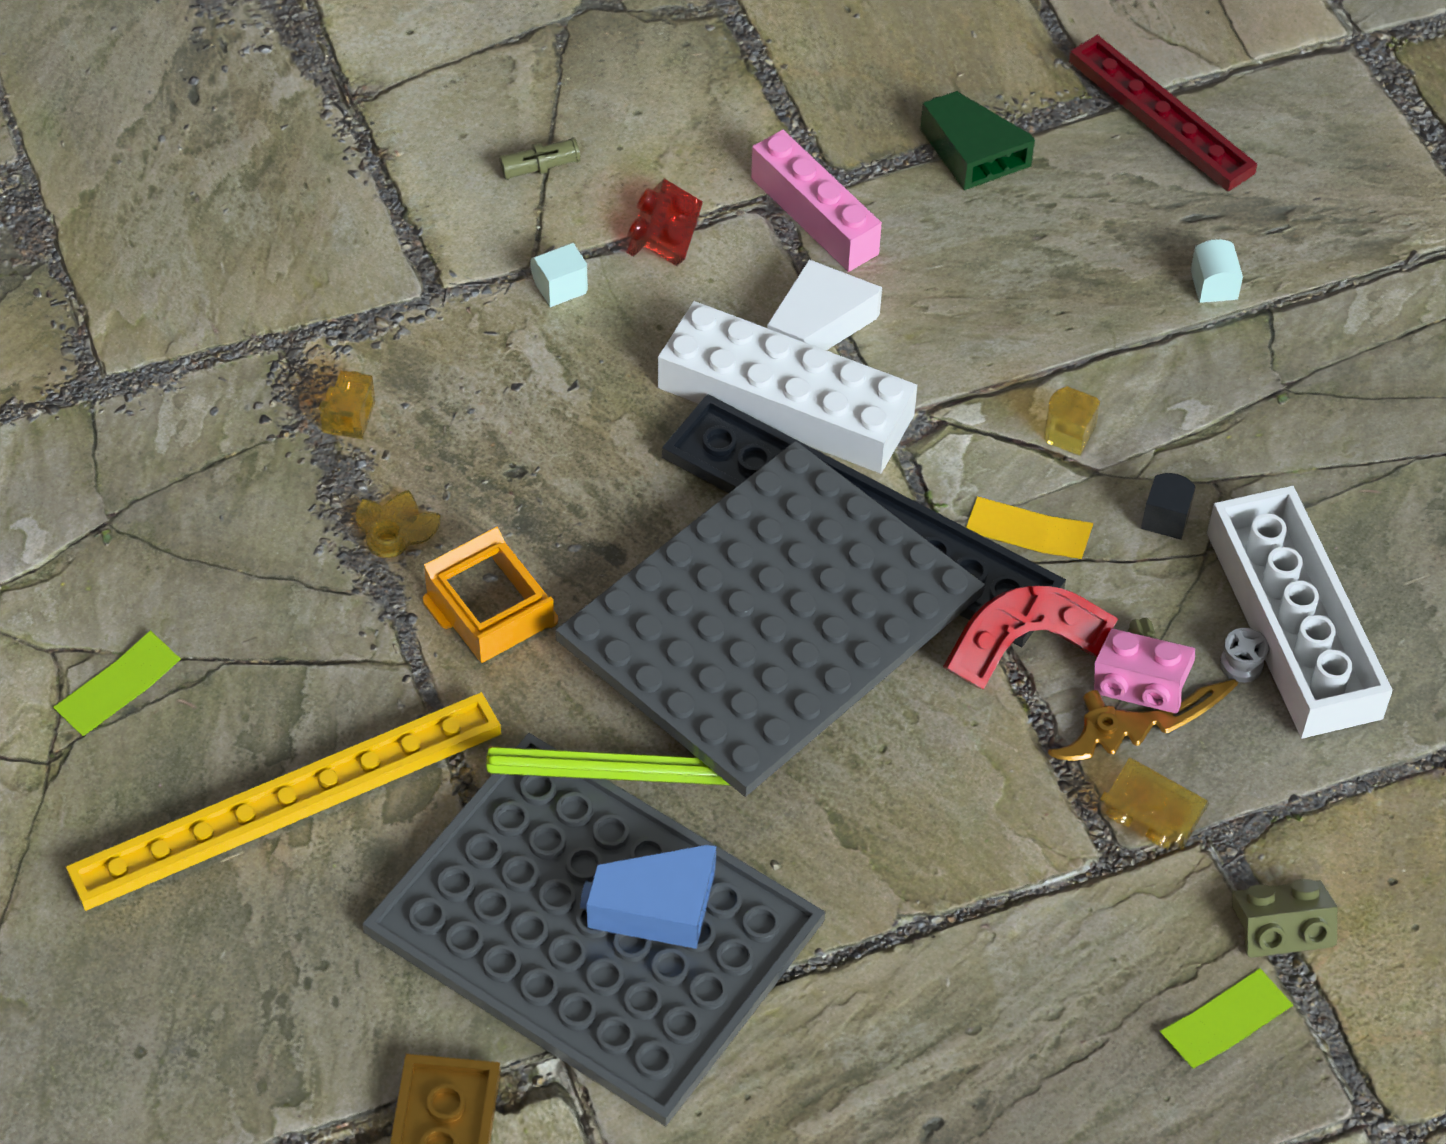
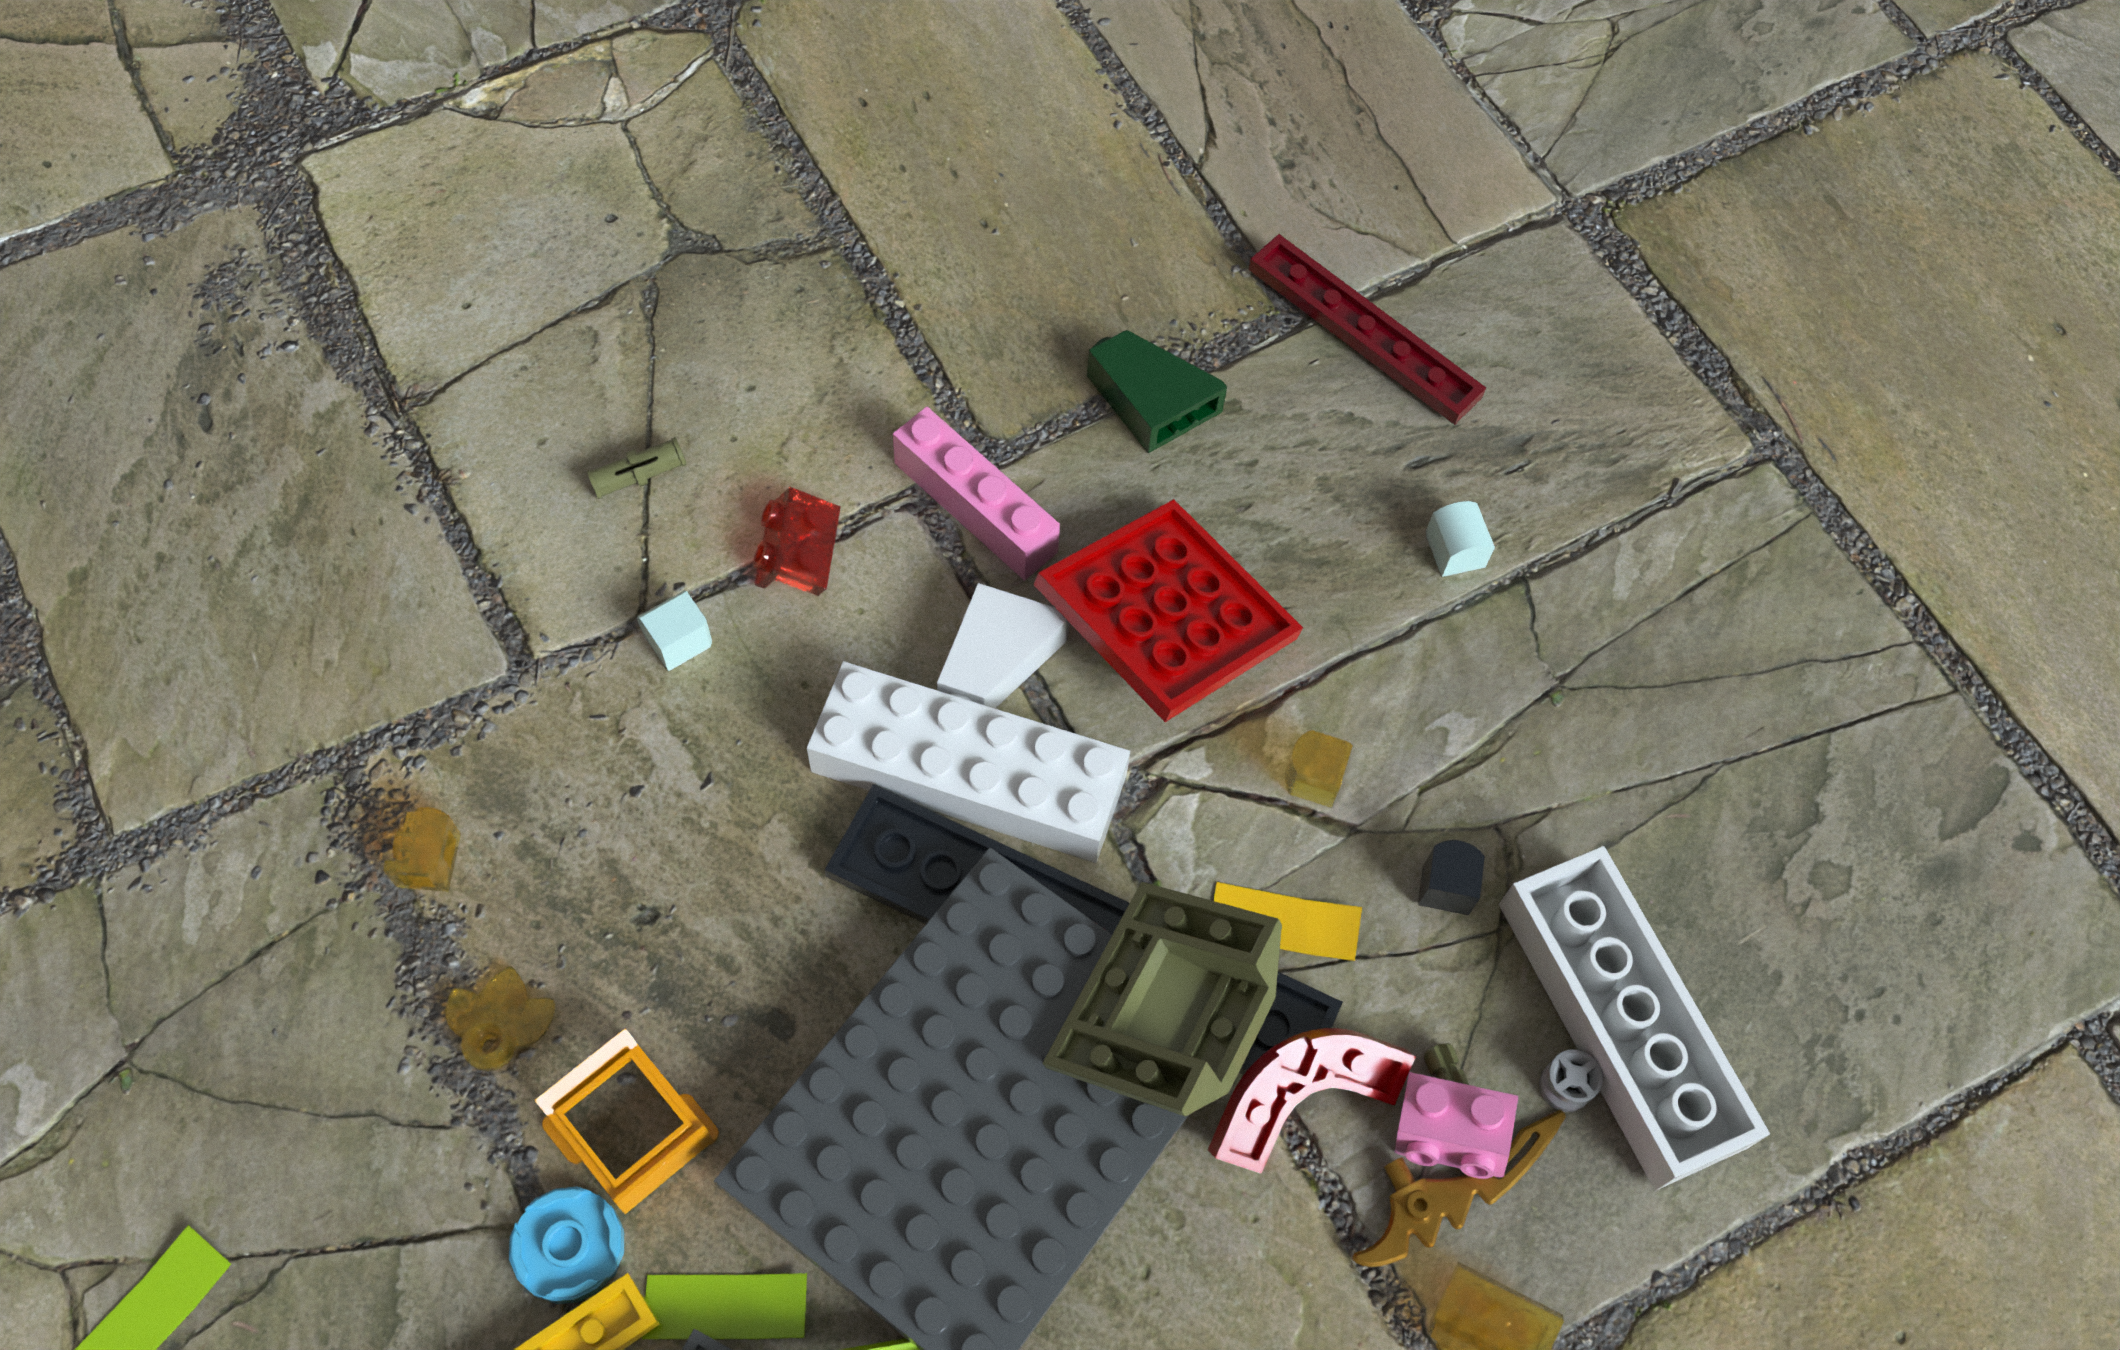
camera: 10 degrees left, 10 degrees up
none -> medium azure tile [509,1187,624,1304]
none -> lime sticker [642,1273,807,1339]
none -> red plate [1034,499,1303,722]
none -> olive slope [1043,882,1282,1117]

